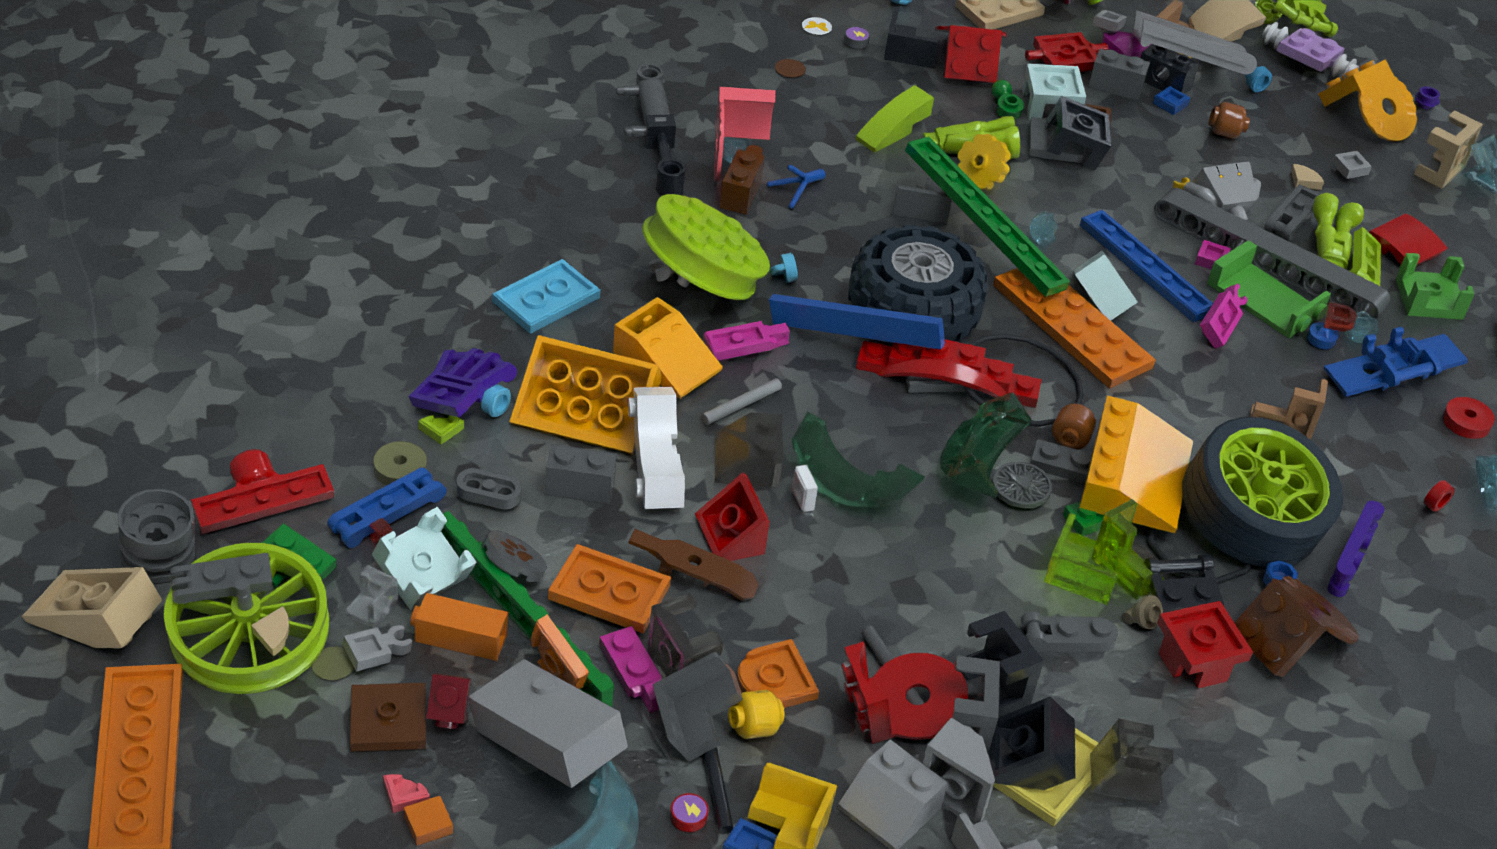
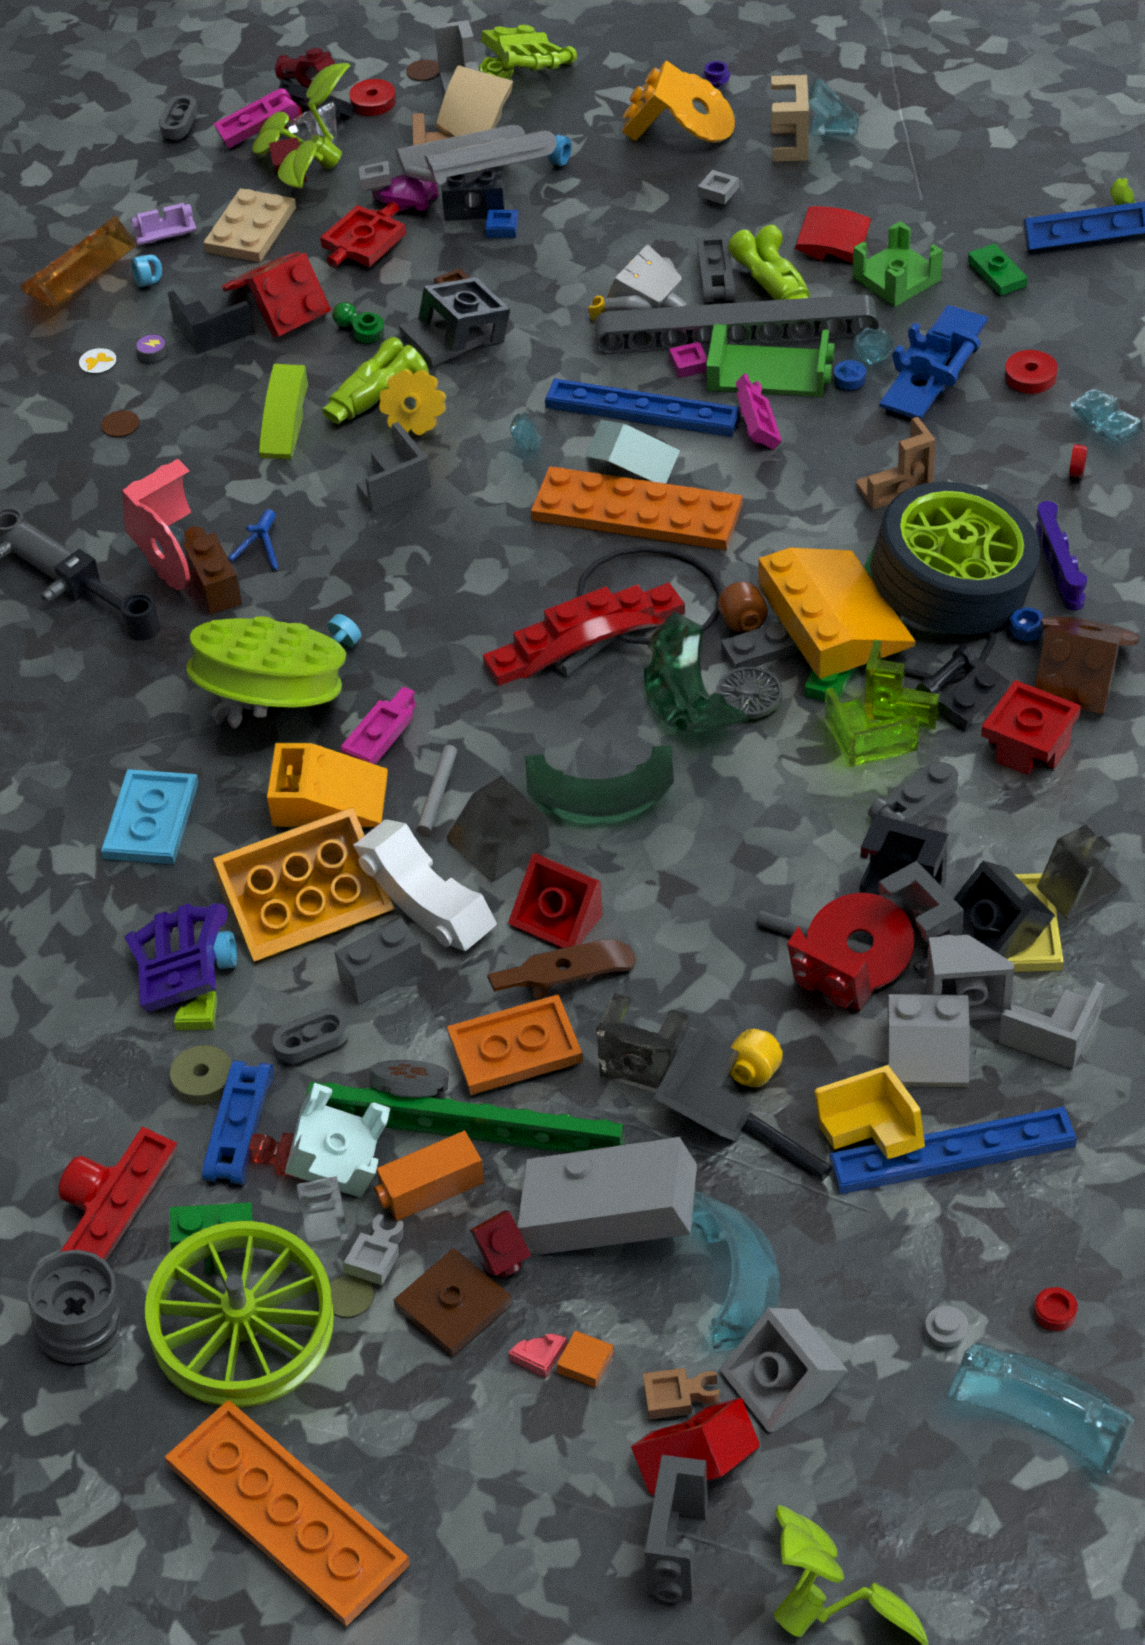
camera: 30 degrees left, 5 degrees up
tan slope [22,567,162,649] -> none
dark grey hinge [170,553,273,604] -> none
tan tile [251,606,289,656] -> none
orange tile [531,614,589,689] -> none
dark pink hinge [599,626,662,713] -> none
tile [670,793,709,832] -> none
orange tile [737,639,819,708] -> none
blue tile [769,294,945,349] -> none
white tile [792,465,818,512] -> none
black wheel [848,225,988,347] -> none
green plate [905,136,1070,297] -> none
light aqua panel [1021,64,1086,120] -> none
dark grey brick [1088,49,1150,101] -> none
dark tan plate [1122,595,1163,629] -> none
dark orange head [1208,101,1250,139] -> none
lavender plate [1262,22,1359,80] -> none
tan tile [1291,164,1324,190] -> none
clear red tile [1324,302,1357,331] -> none
lime plate [1350,227,1381,286] -> none

